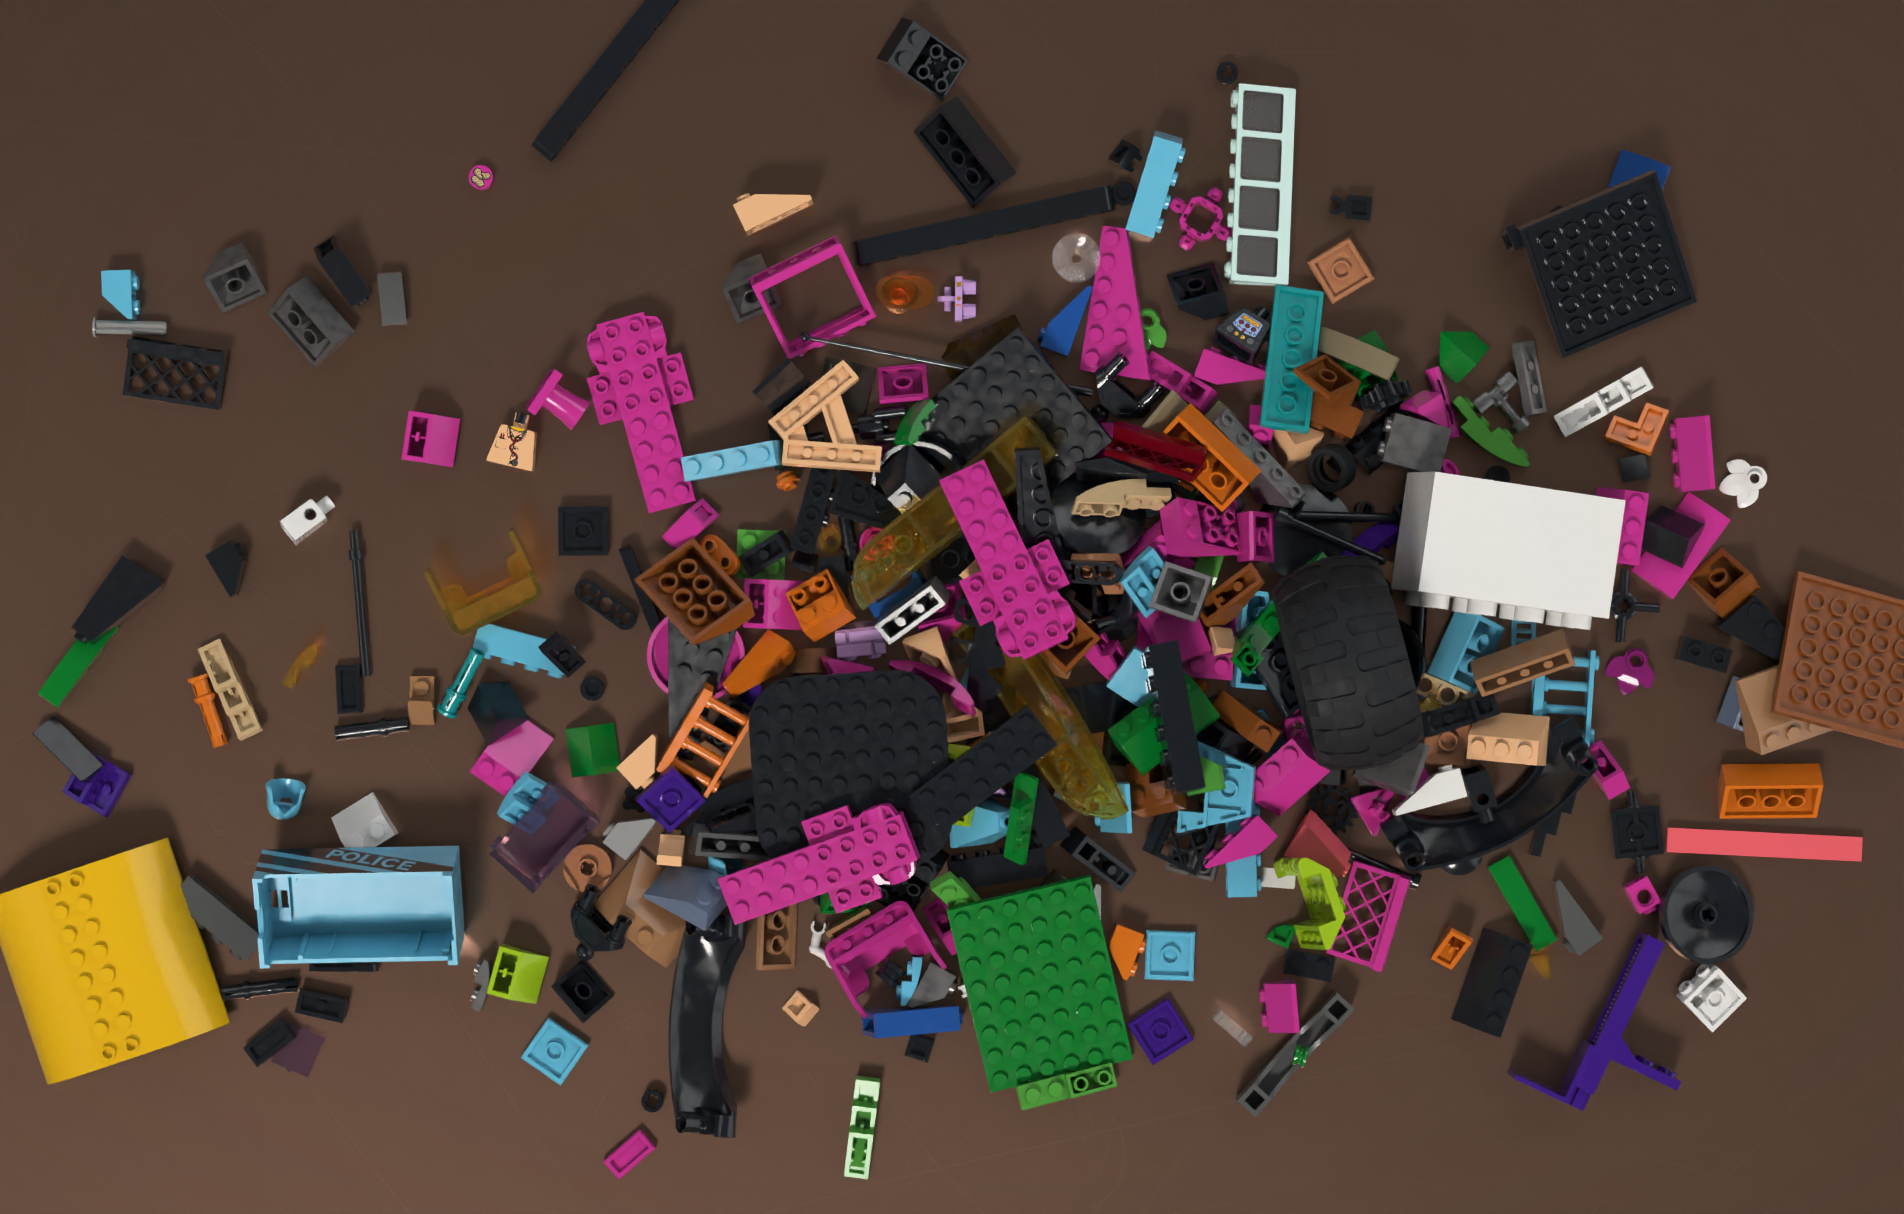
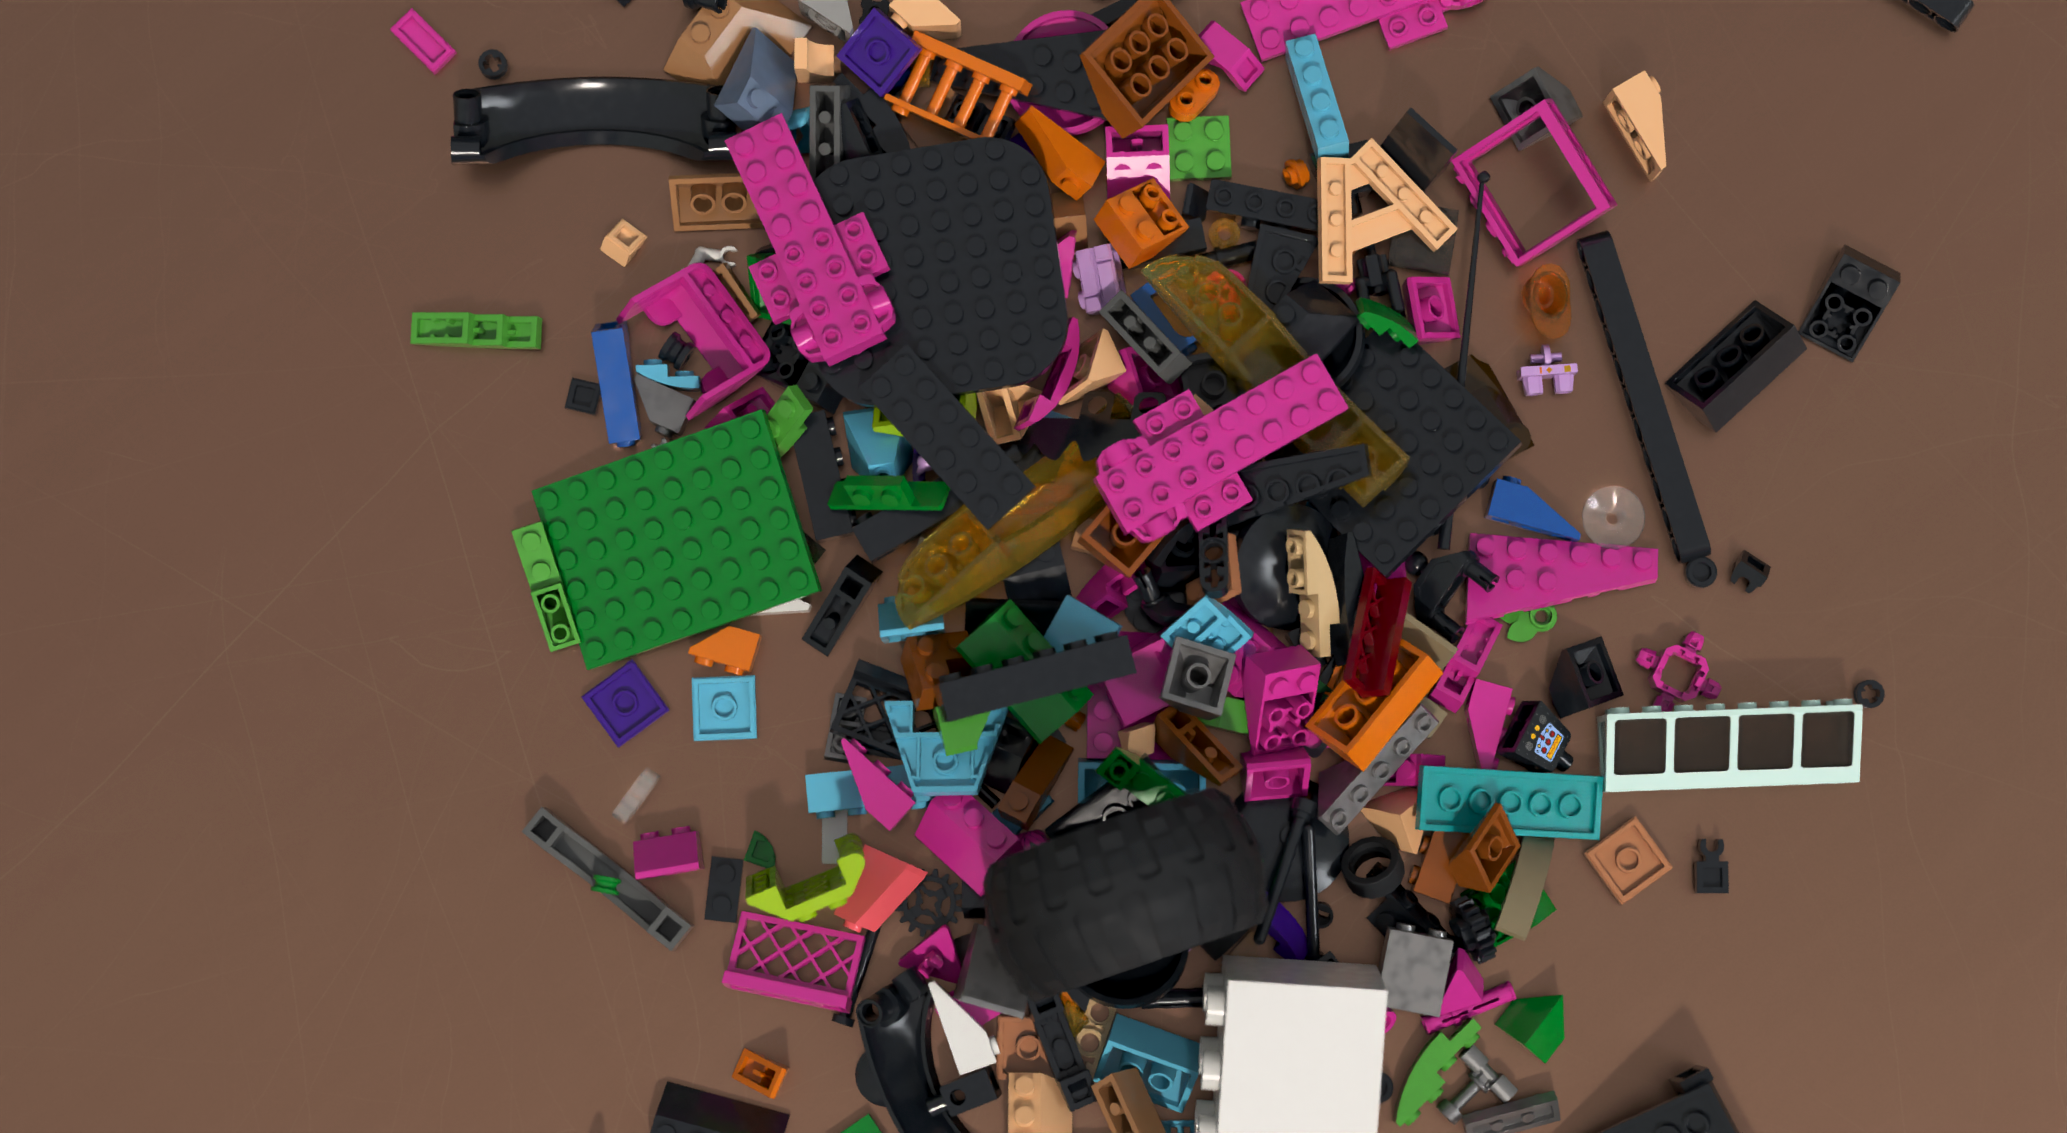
camera: 85 degrees right, 5 degrees down
black slope [738,530,795,577] -> none
medium azure wedge [1125,130,1186,238] -> none

